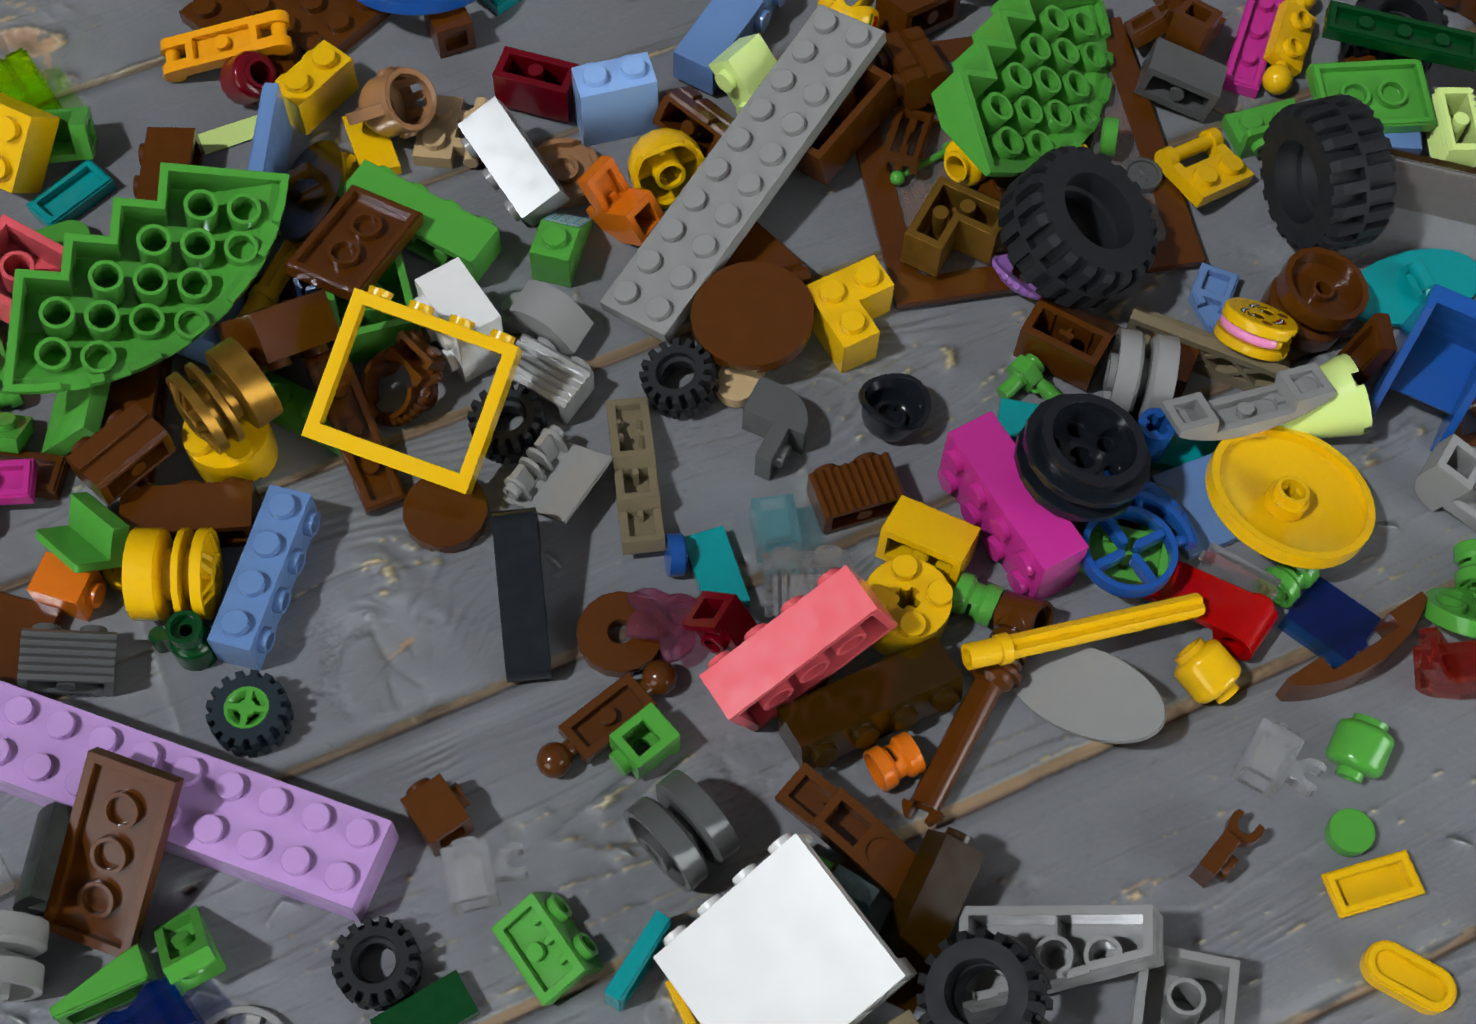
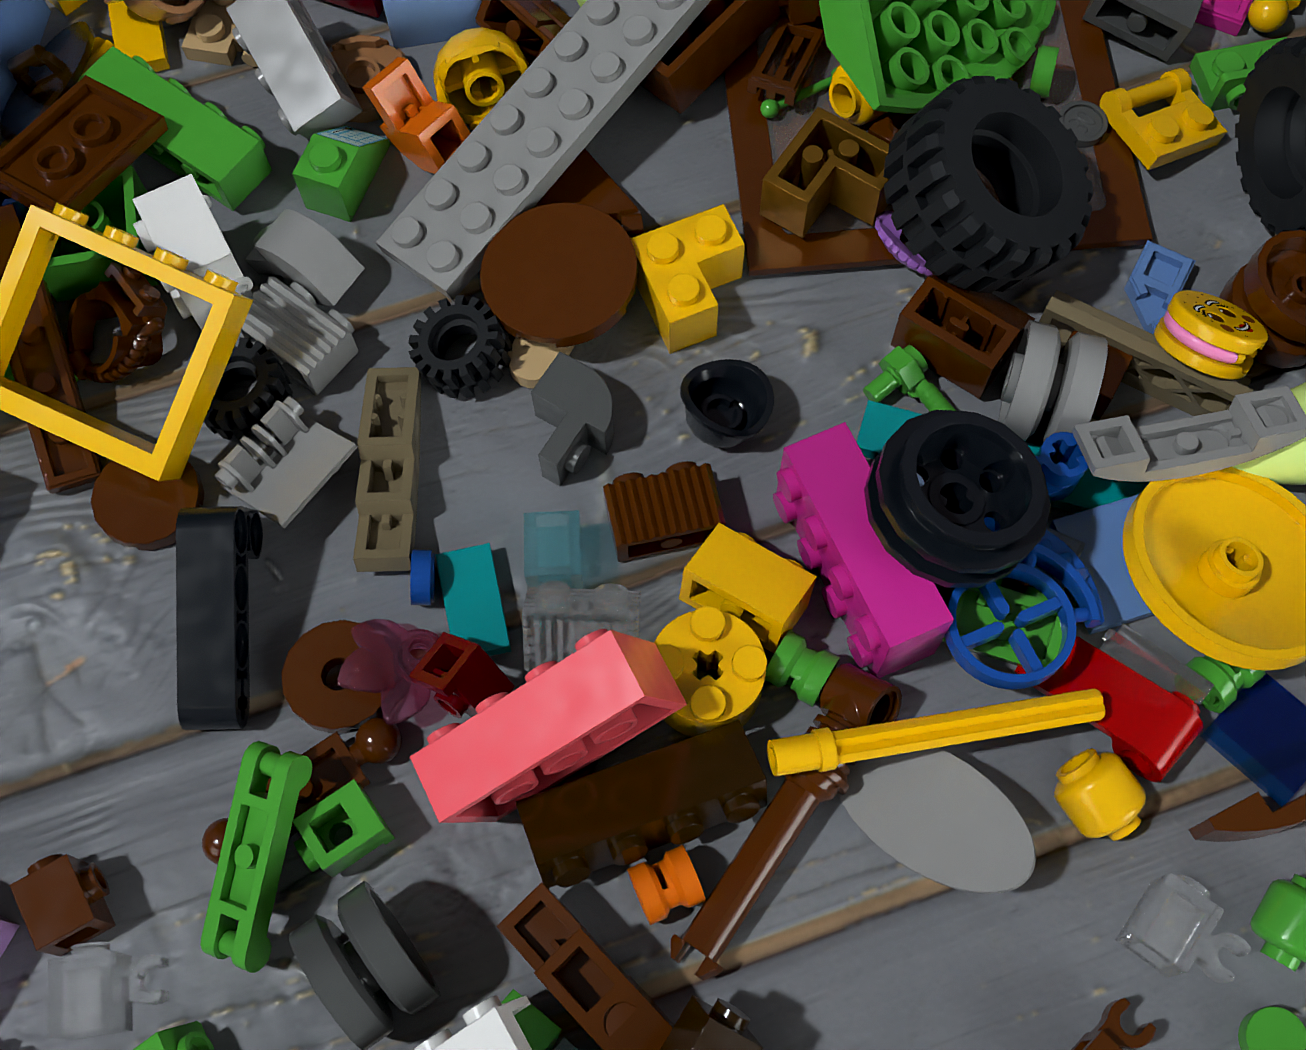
camera: 10 degrees right, 5 degrees up
none -> bright green plate [200,741,312,973]

